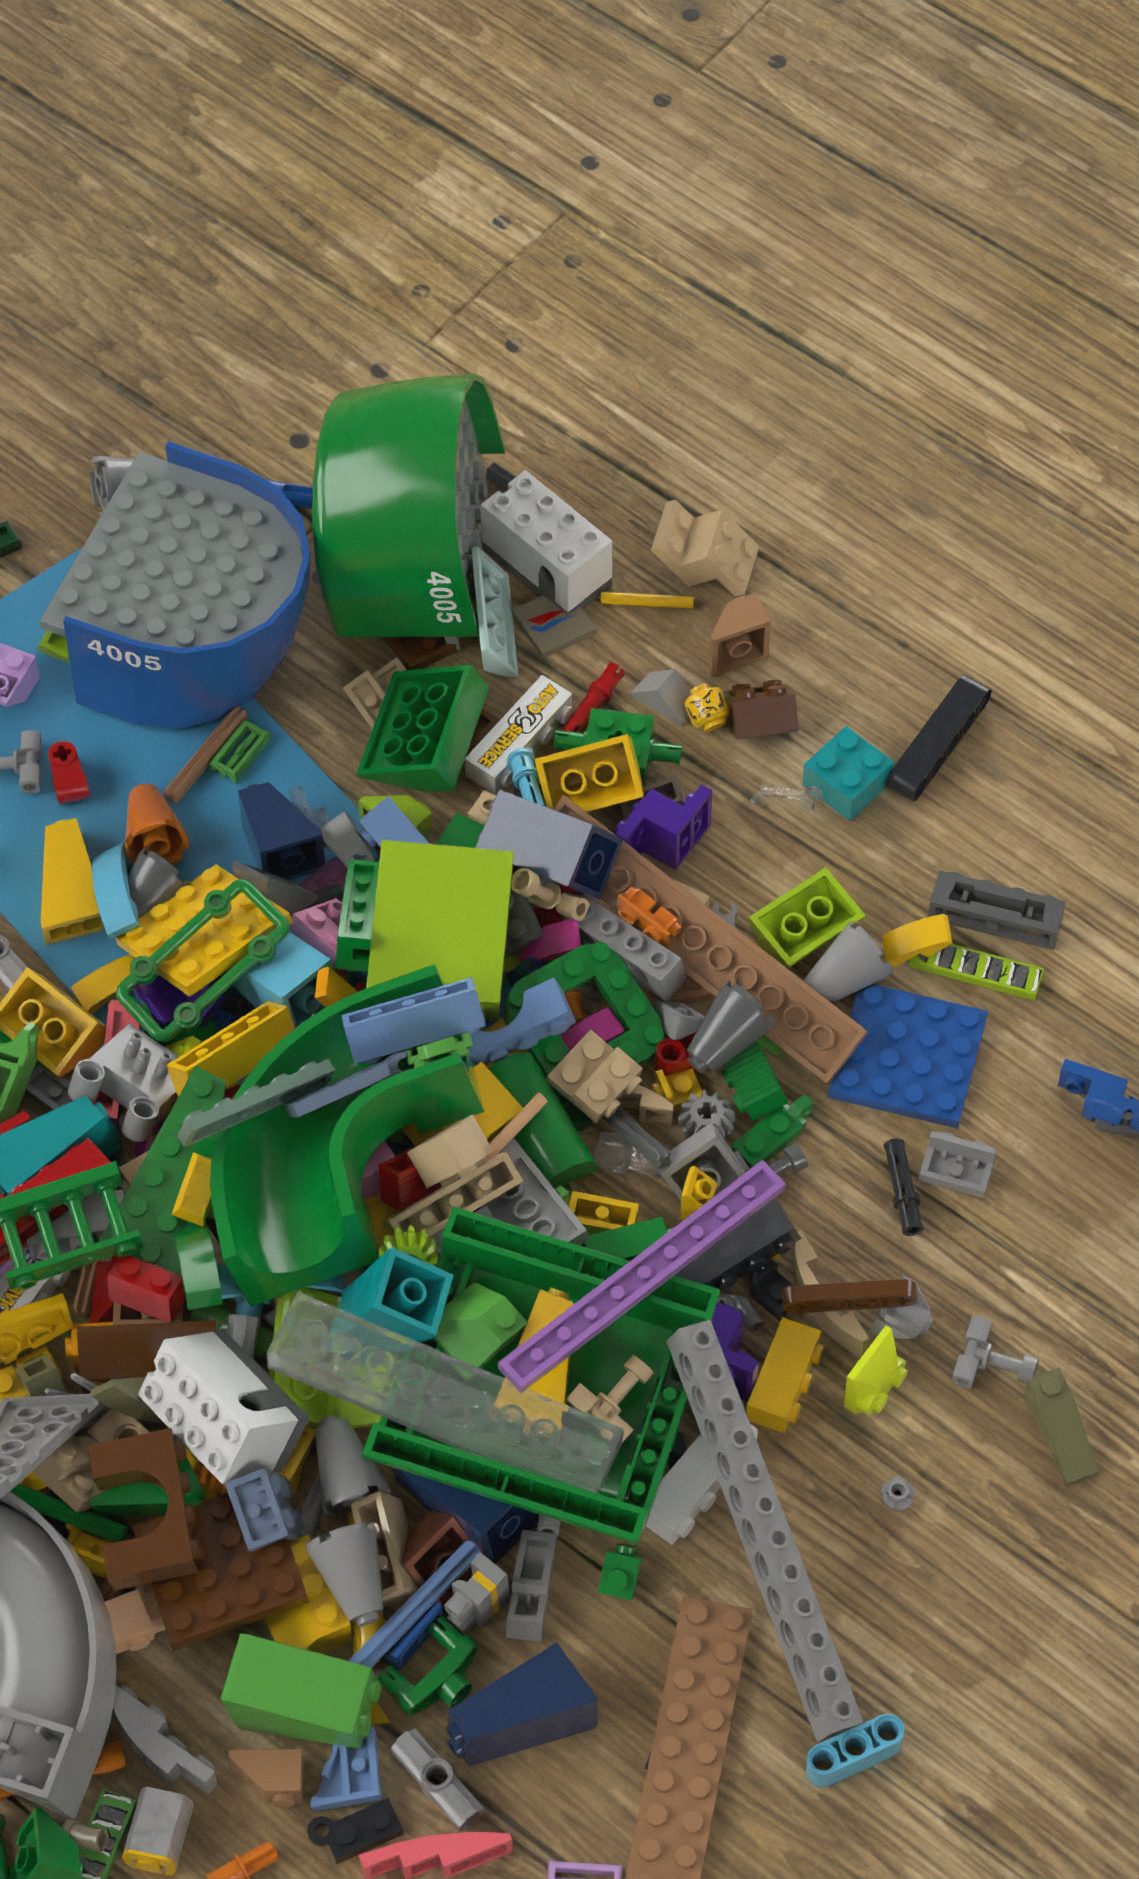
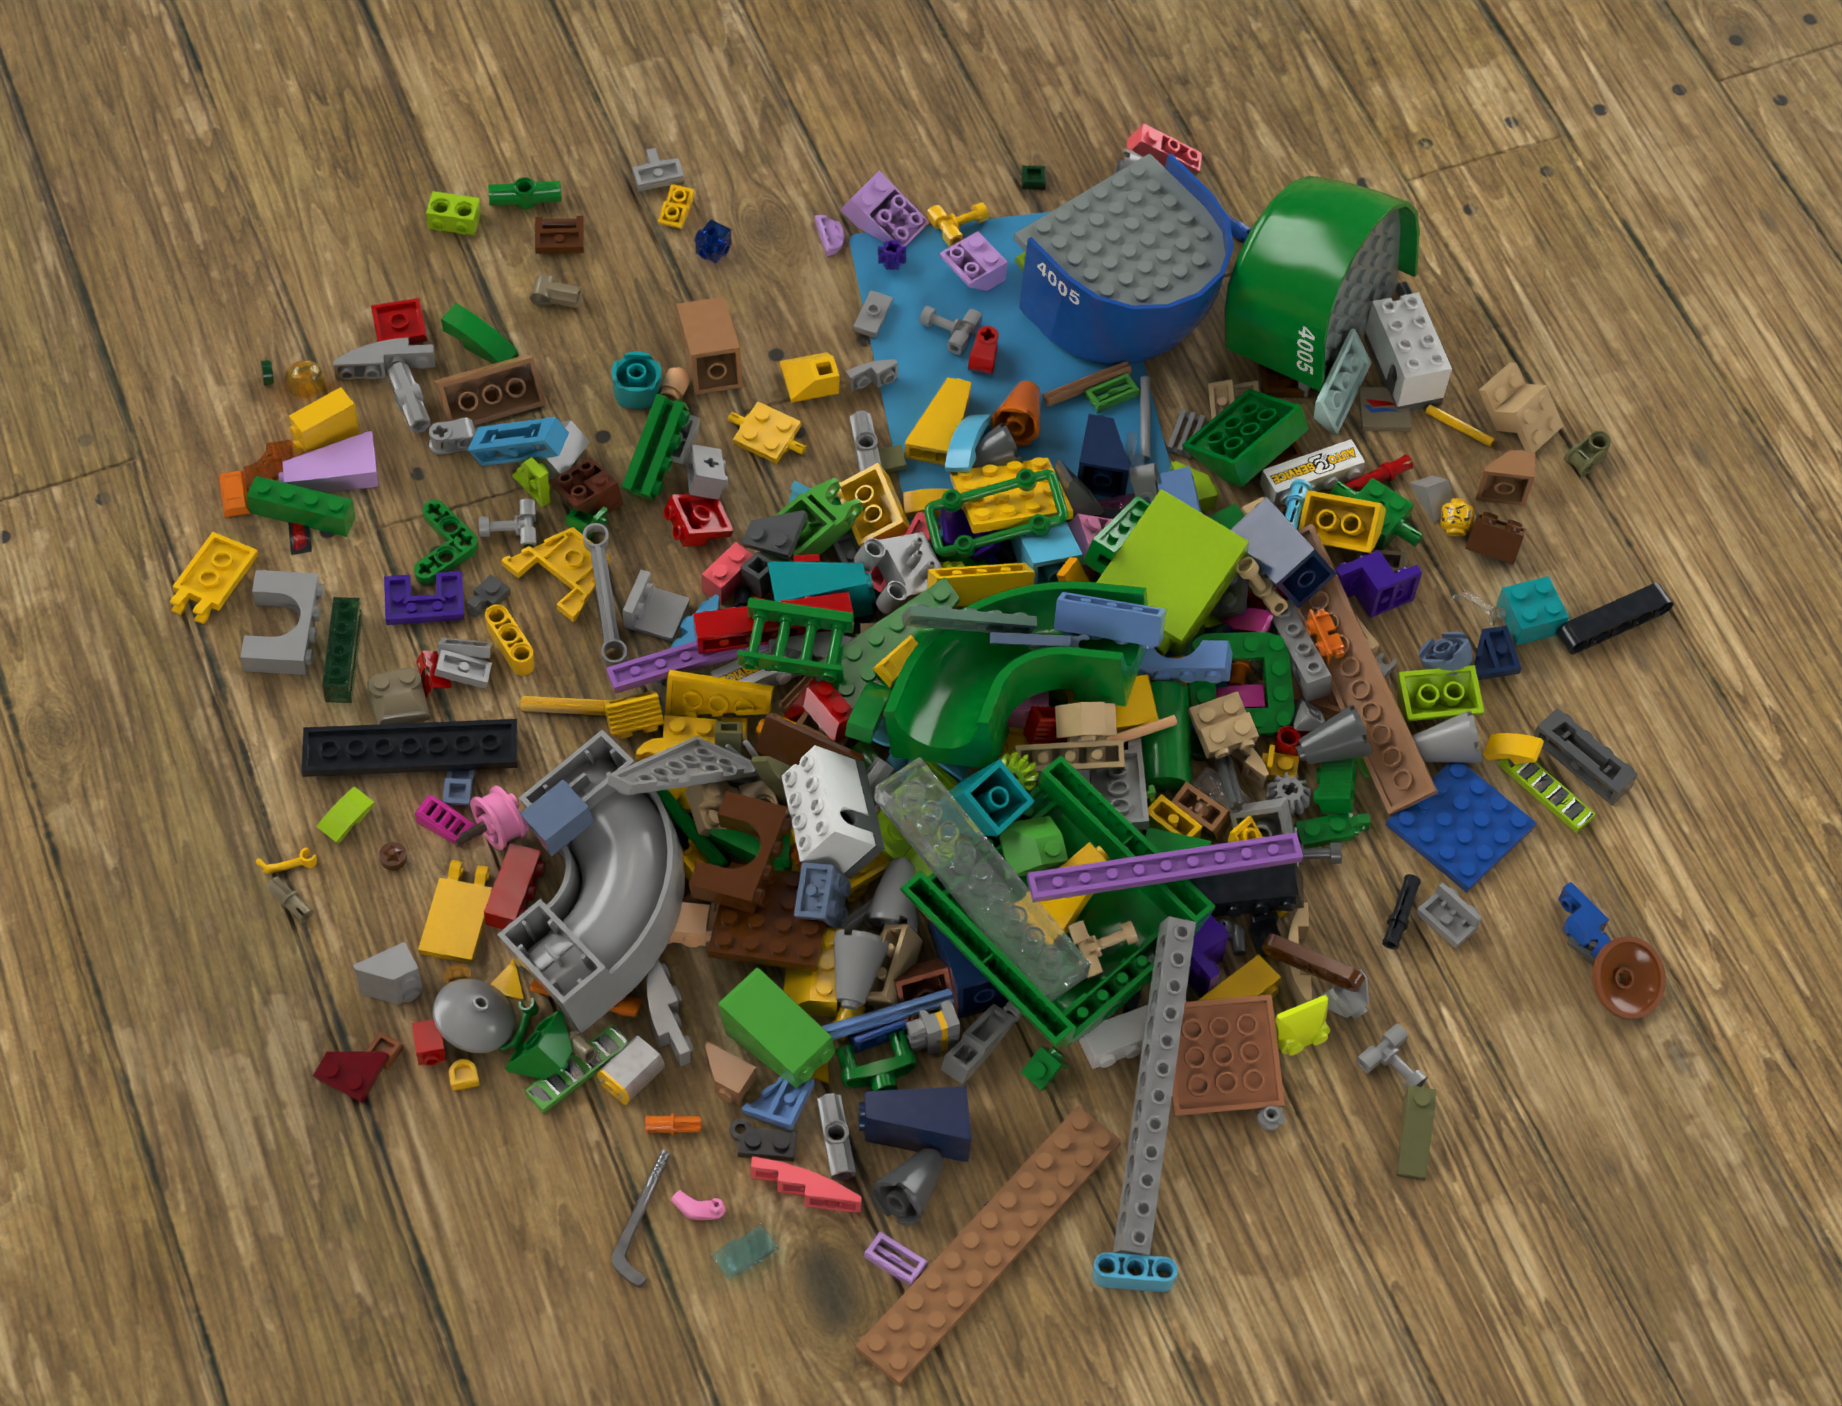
camera: 25 degrees right, 0 degrees up
bright green plate [406,1032,474,1068] -> none
none -> dark grey cone [872,1148,944,1226]
none -> olive tile [878,445,907,474]
none -> coral slope [1127,123,1202,173]
none -> light grey bar [1140,376,1150,462]
none -> light grey tile [1167,409,1205,458]
none -> medium nougat brick [1171,782,1231,840]
none -> nougat plate [1171,994,1285,1117]
none -> sand blue cylinder [1419,631,1473,675]
none -> dark blue wing [1474,625,1521,680]
none -> olive piece [1564,431,1611,477]

